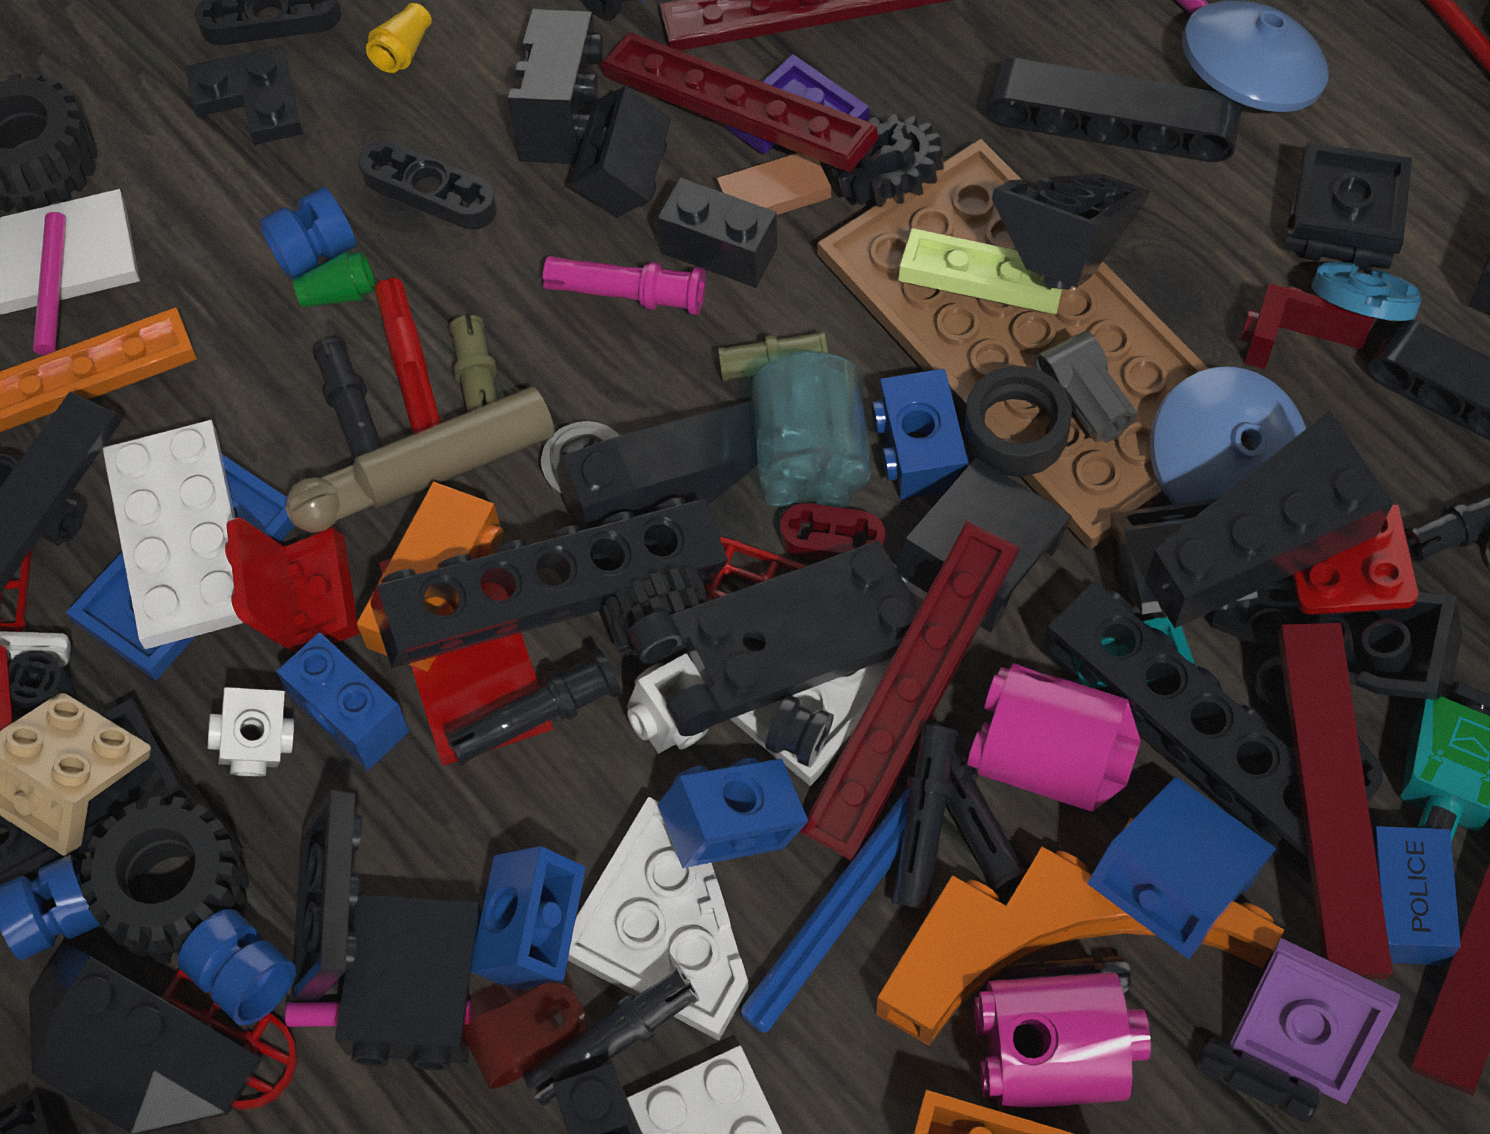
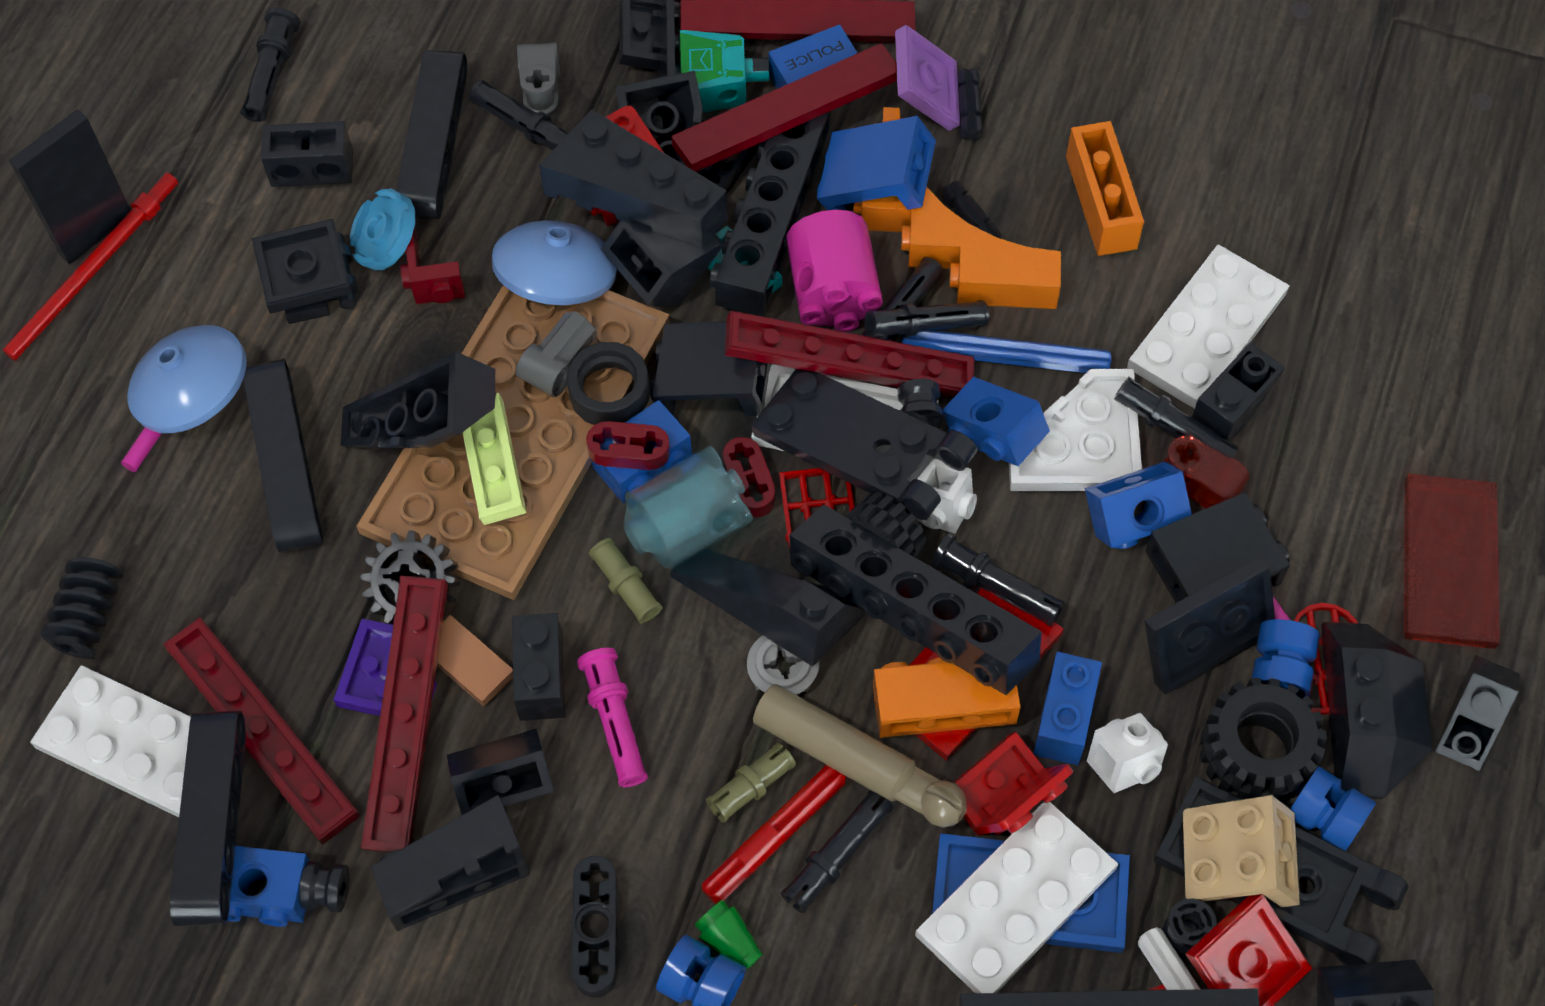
camera: 120 degrees left, 0 degrees up
dark pink cylinder [974,972,1151,1110] -> none
none -> dark red beam [586,421,670,470]

